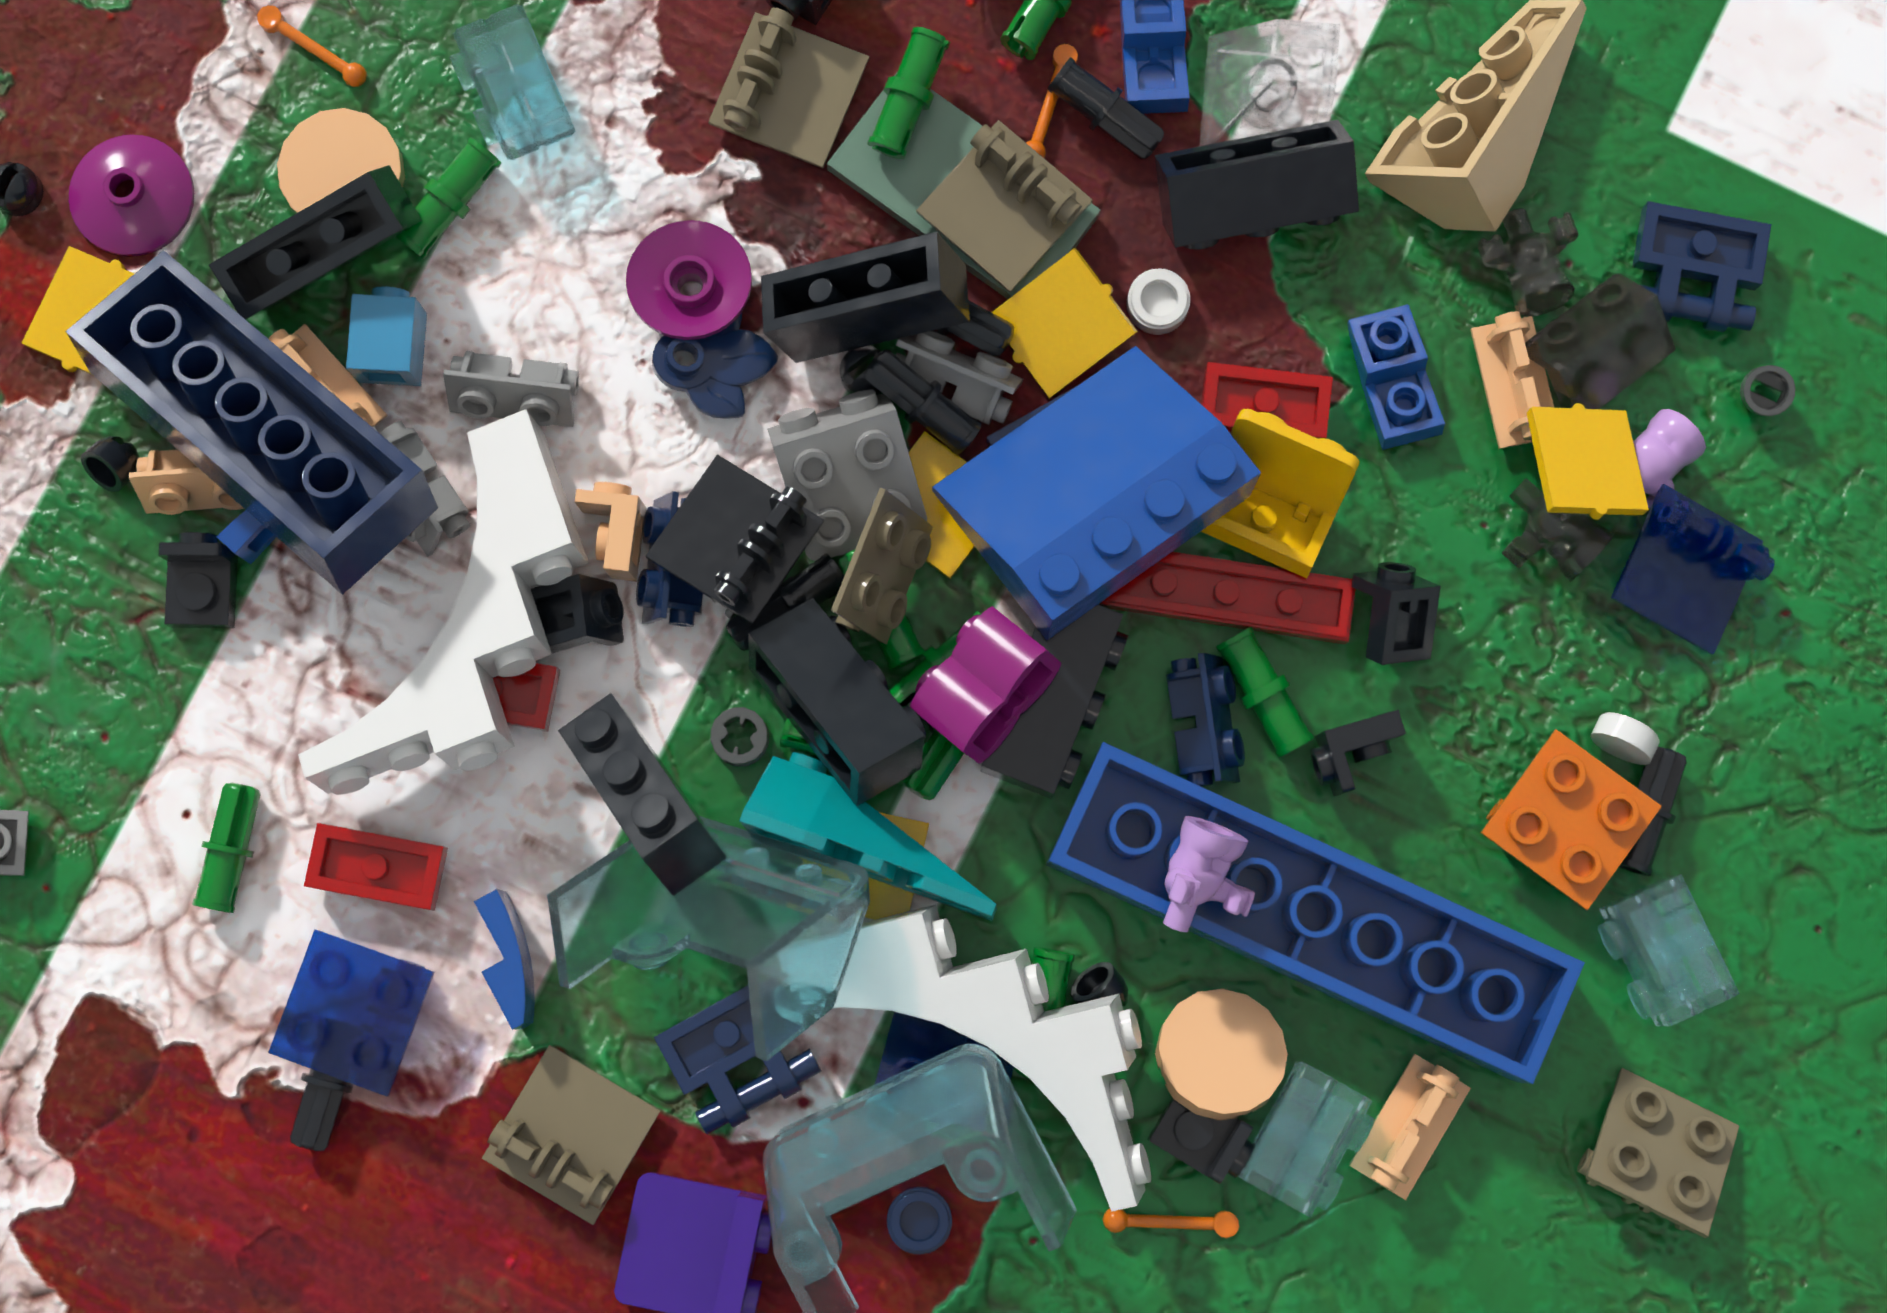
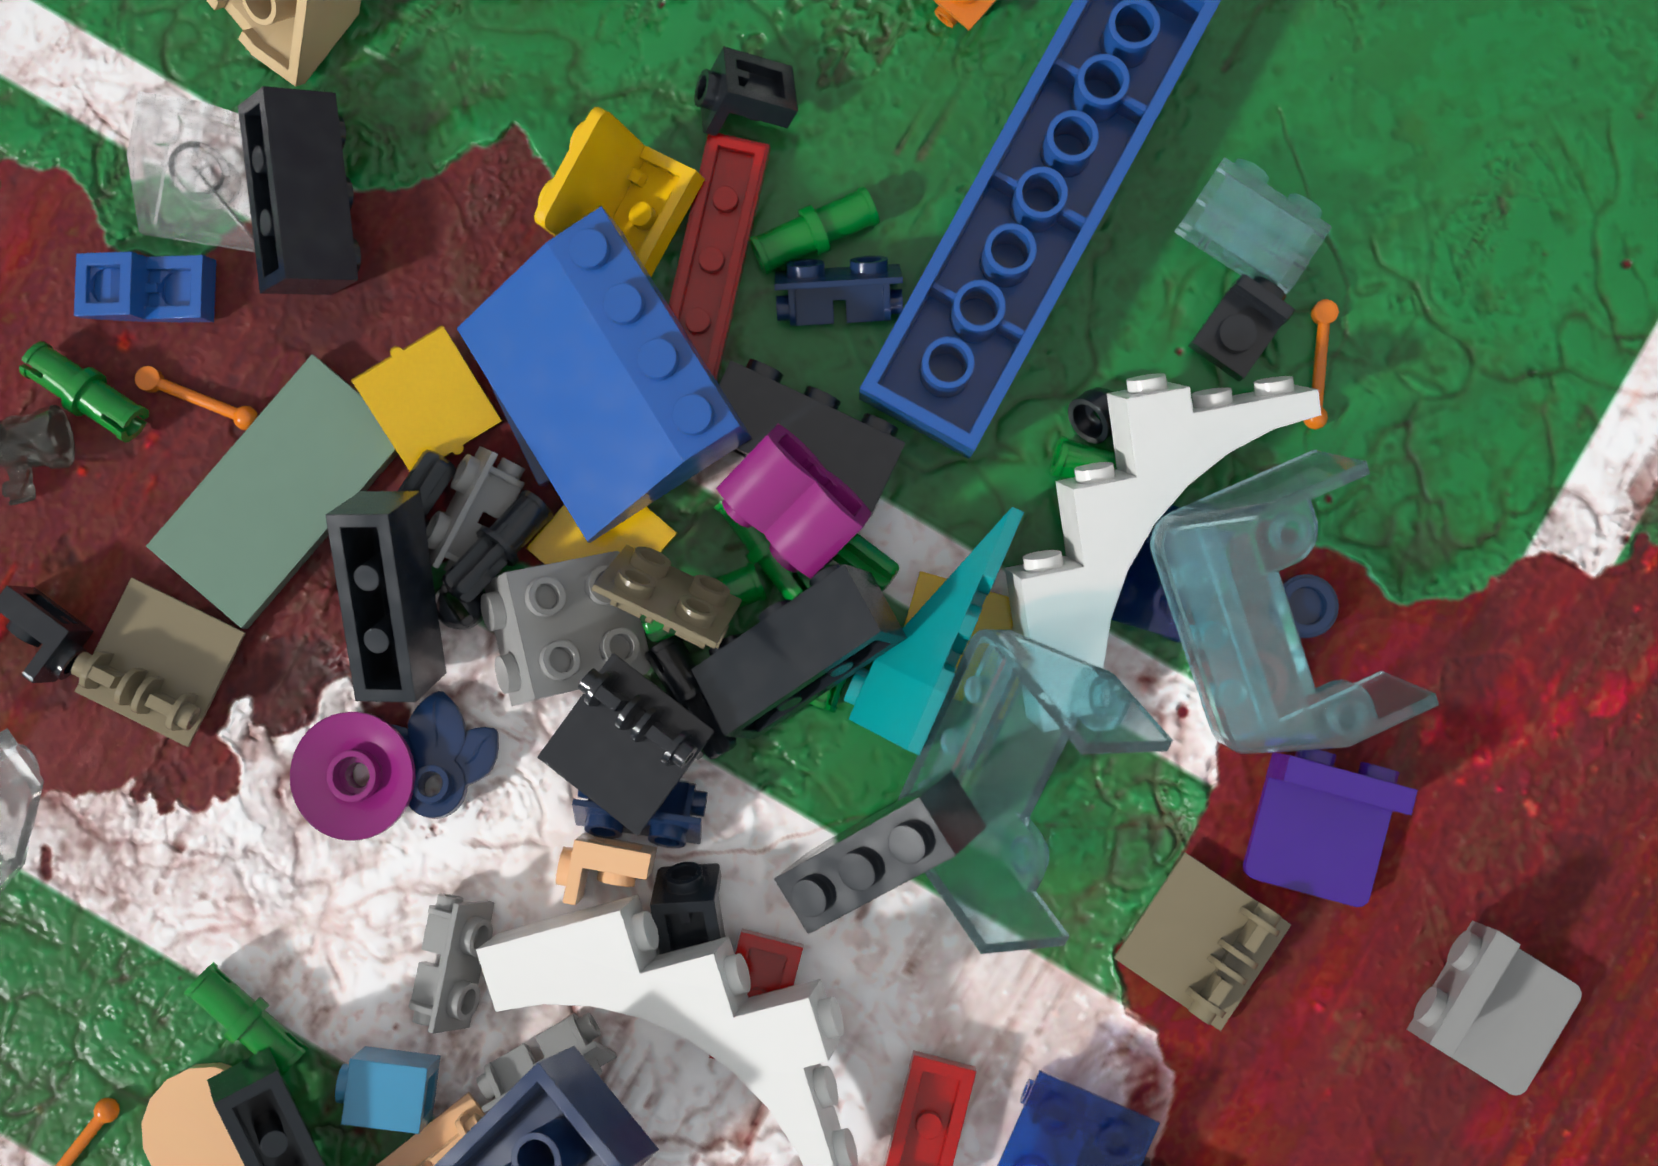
camera: 80 degrees left, 5 degrees up
clear light blue brick [449,4,576,160] -> none
blue slope [474,889,535,1030] -> none
dark blue plate [654,974,822,1135] -> none
dark grey bush [710,707,769,767] -> none
green pin [867,27,950,159] -> none
dark tan hinge [916,120,1093,293] -> none
black axle [1047,57,1164,160] -> none
white tile [1126,268,1190,335] -> none
light nougat tile [1155,989,1288,1121] -> none
lavender piece [1163,816,1255,932] -> none
red plate [1201,362,1333,439] -> none
black bracket [1310,709,1406,796] -> none
blue slope [1347,304,1445,450] -> none
light nougat hinge [1349,1054,1471,1200] -> none

